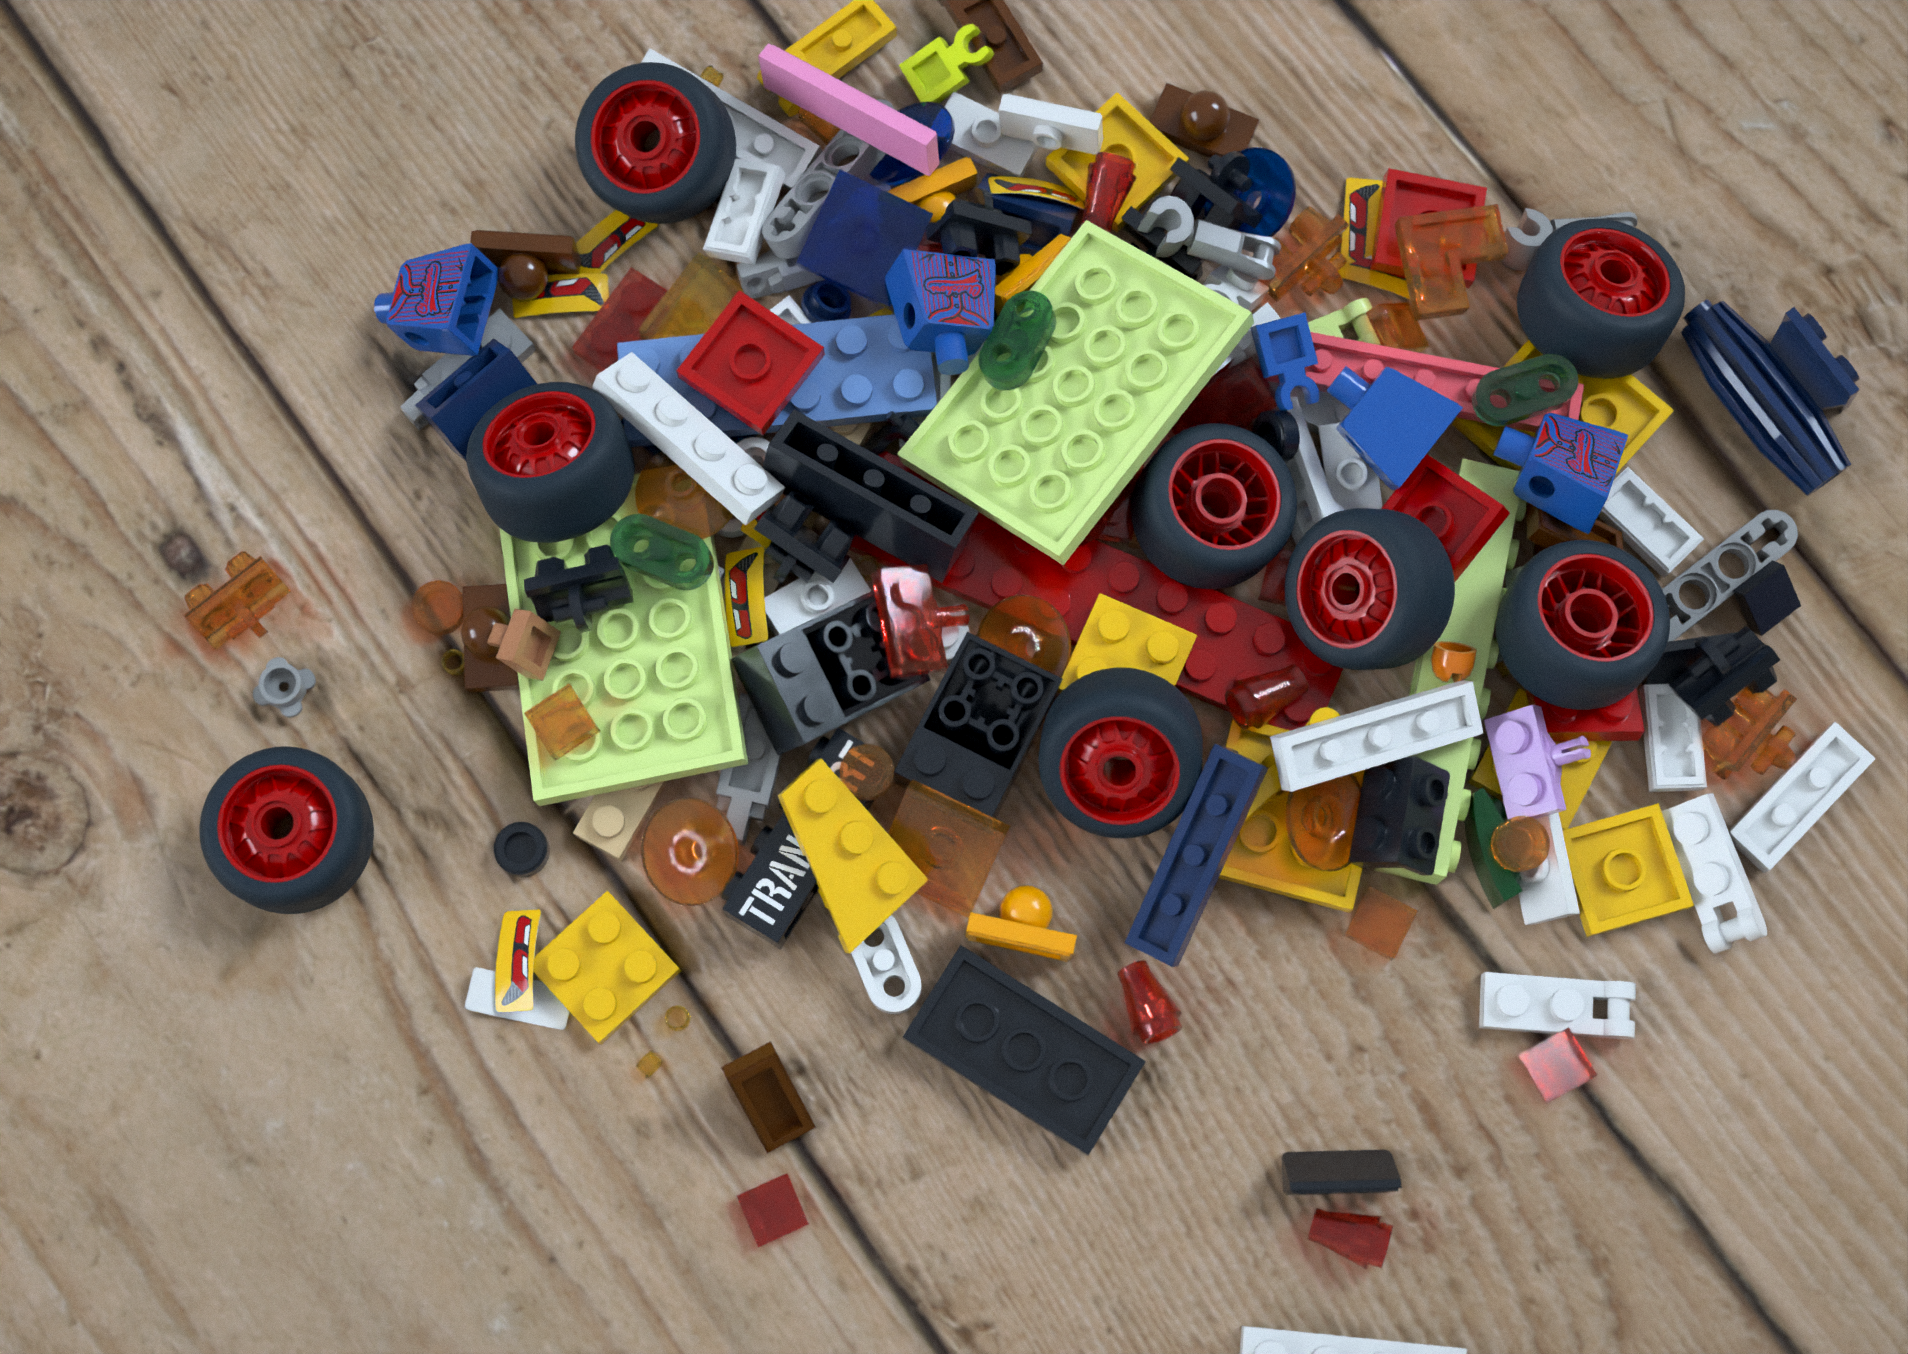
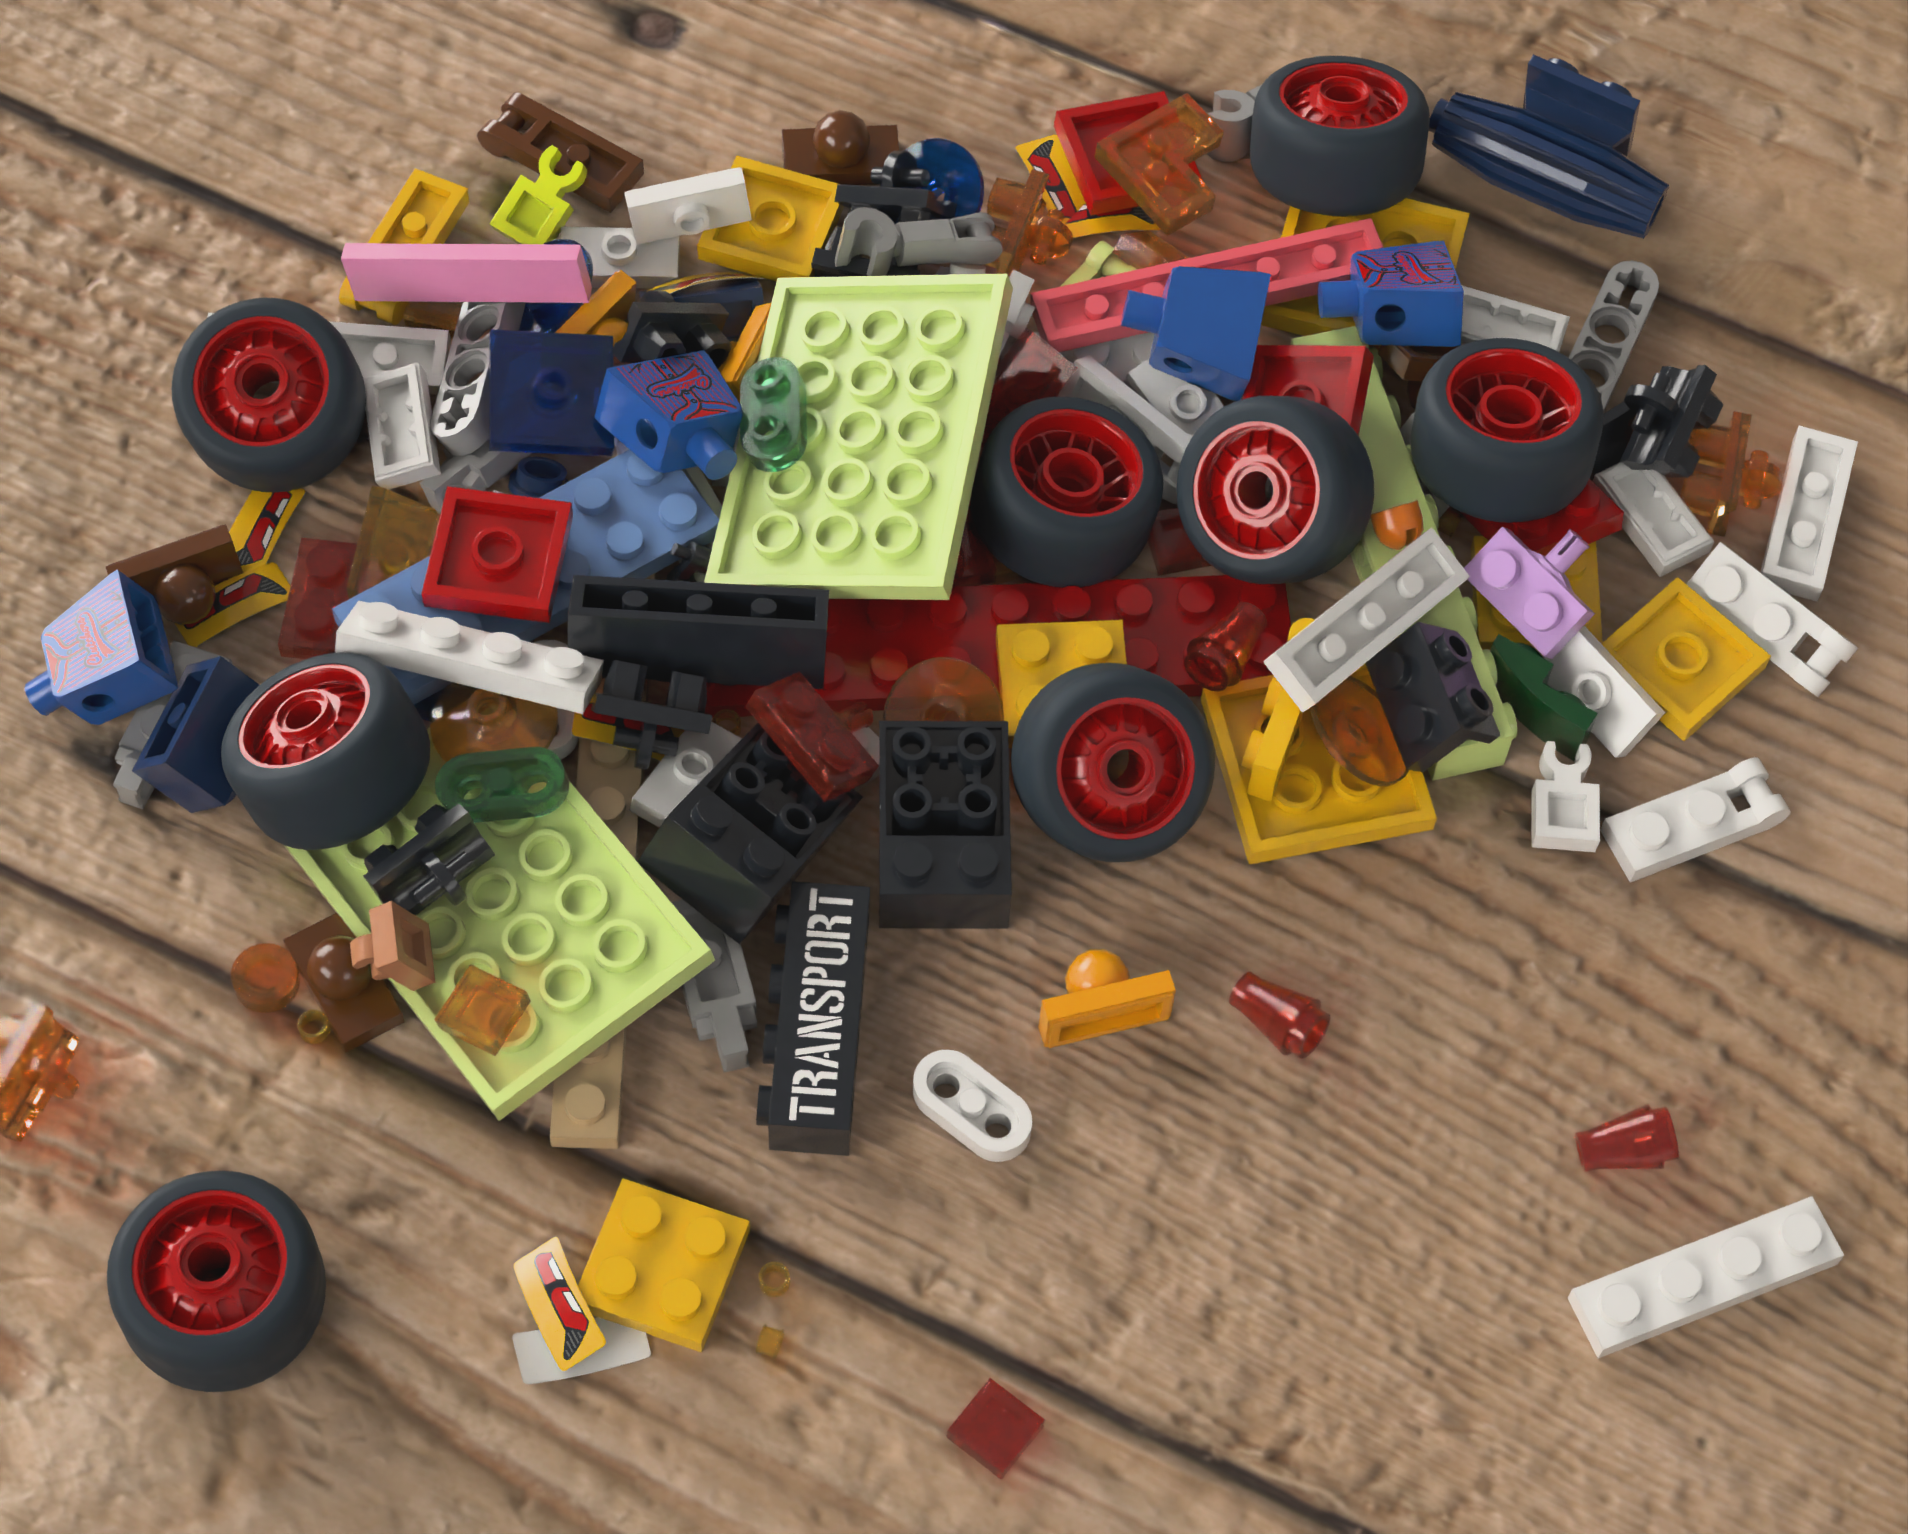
camera: 30 degrees left, 15 degrees down
light grey plate [253,657,316,718] -> none
black tile [494,822,550,877] -> none
clear orange dish [641,798,739,906] -> none
reddish brown tile [721,1041,816,1153] -> none
yellow sticker [725,547,769,647] -> none
yellow wing [777,758,928,954] -> none
clear orange tile [840,744,894,801] -> none
clear orange tile [888,780,1010,919] -> none
black plate [902,945,1146,1156] -> none
clear red cone [1081,152,1137,233] -> none
dark blue panel [1124,743,1268,967] -> none
blue plate [1250,313,1319,411] -> none
black tile [1252,409,1300,461] -> none
black slope [1281,1149,1402,1195] -> none
clear orange tile [1343,886,1418,961] -> none
clear green plate [1472,354,1578,427] -> none
clear orange tile [1491,816,1550,872] -> none
clear red tile [1519,1027,1597,1103] -> none
black tile [1733,560,1801,636] -> none
none -> white plate [1531,741,1600,852]

